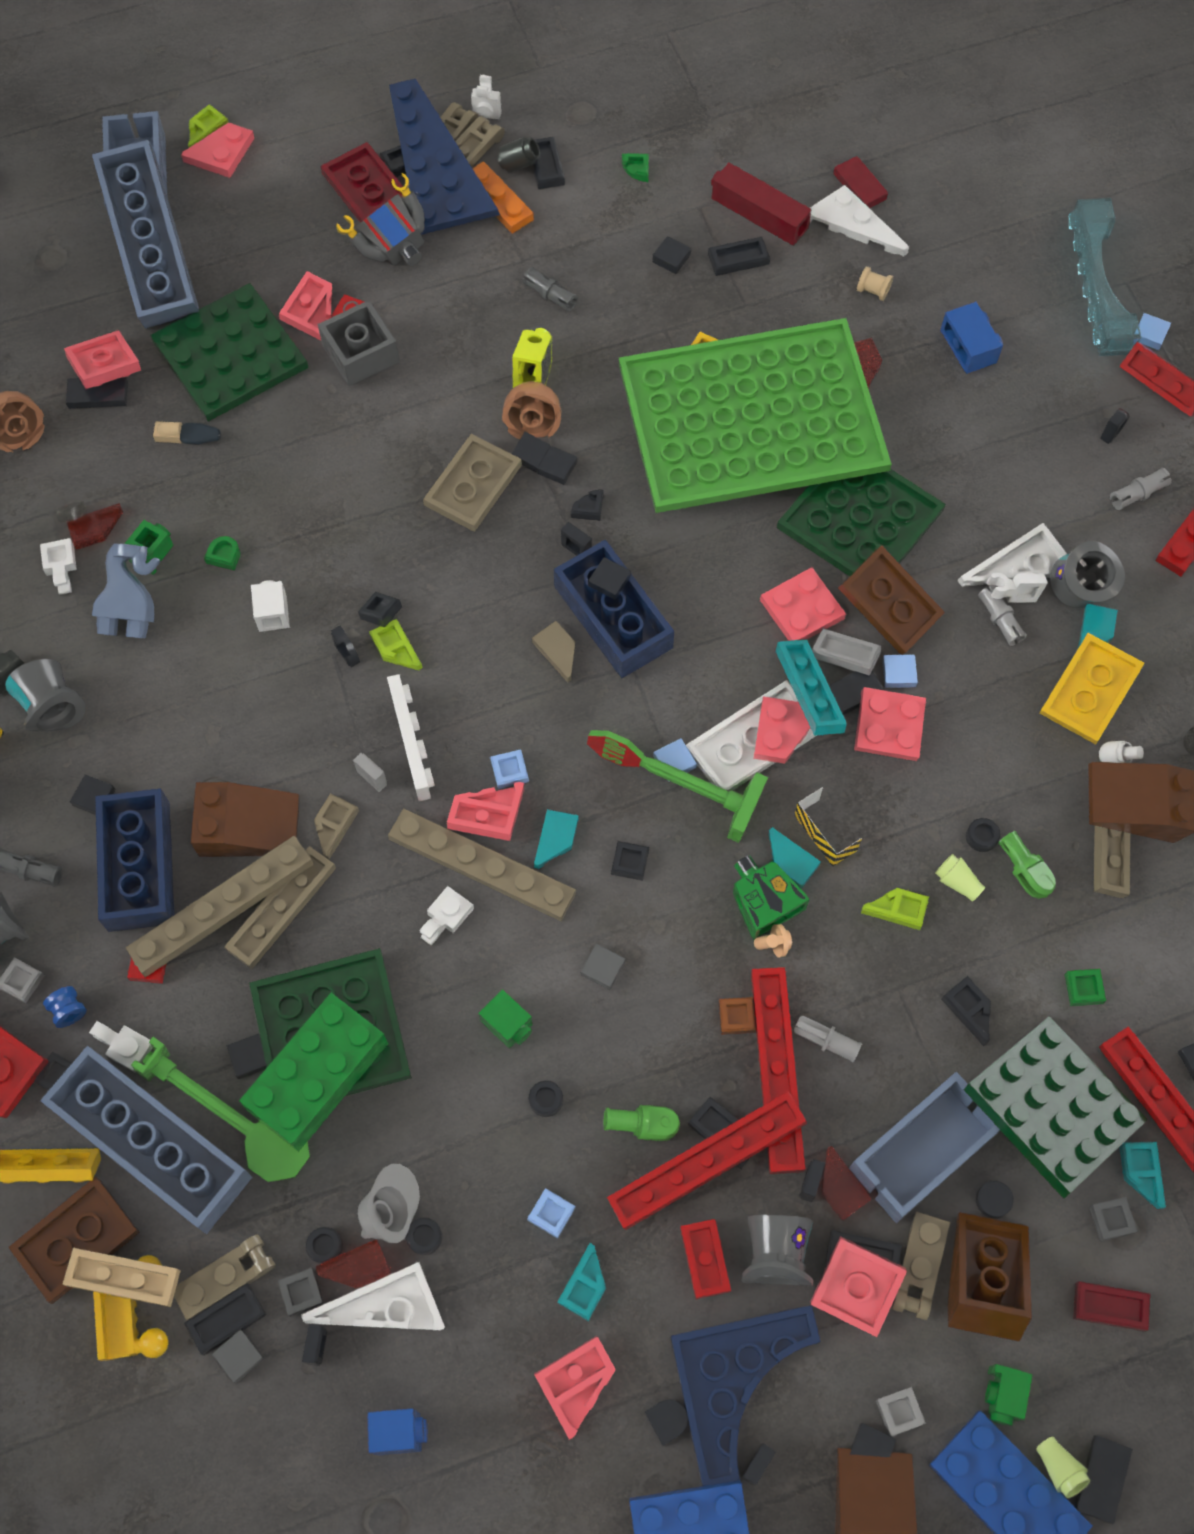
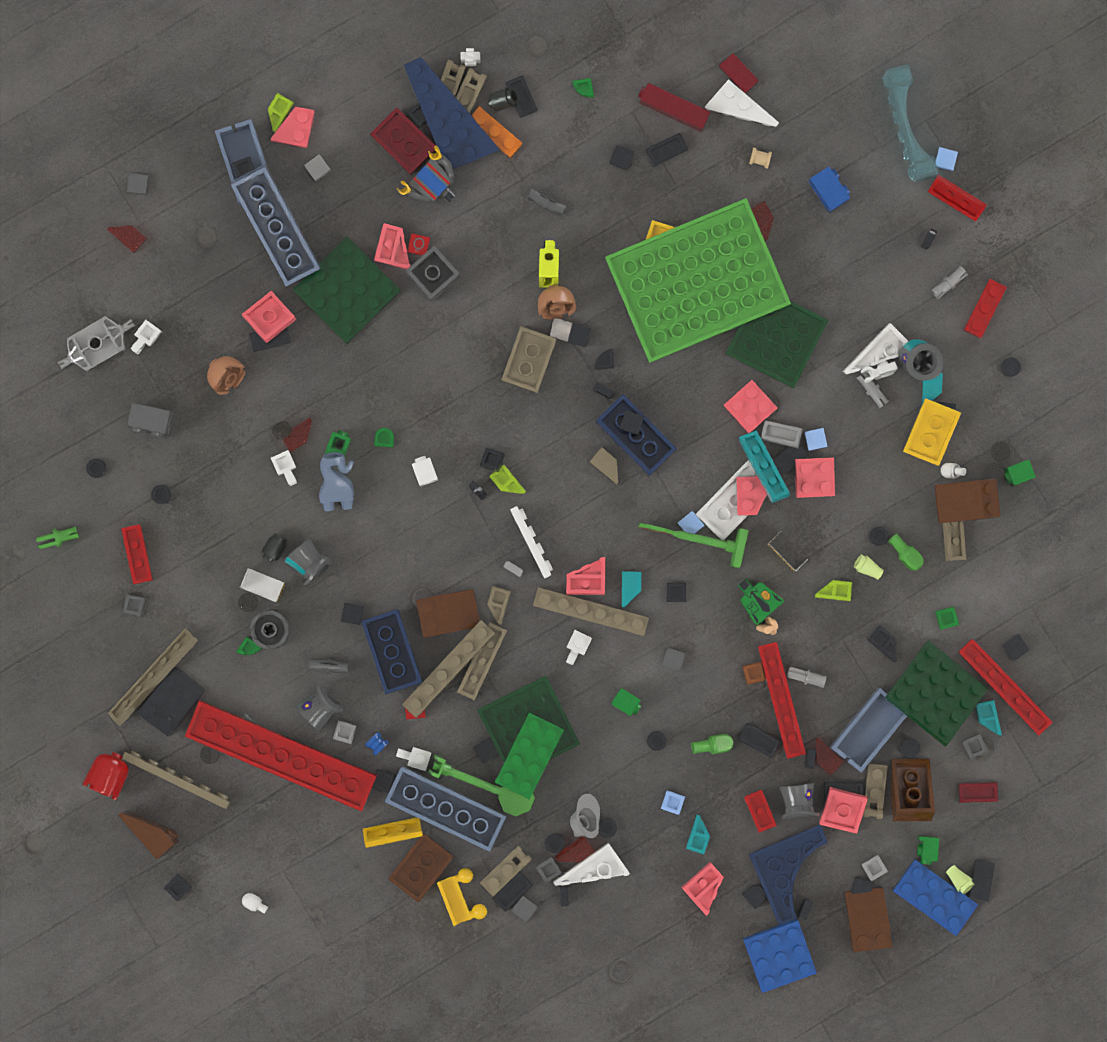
camera: 10 degrees left, 20 degrees up
tan plate [63,1248,181,1307] -> none
piece [153,421,221,444] -> none
blue brick [368,1408,428,1455] -> none
light blue tile [490,749,529,789] -> none
red plate [607,1091,807,1230] -> none
teal tile [768,827,821,889] -> none
reddish brown plate [838,545,945,655] -> none
none -> light grey tile [304,154,331,182]

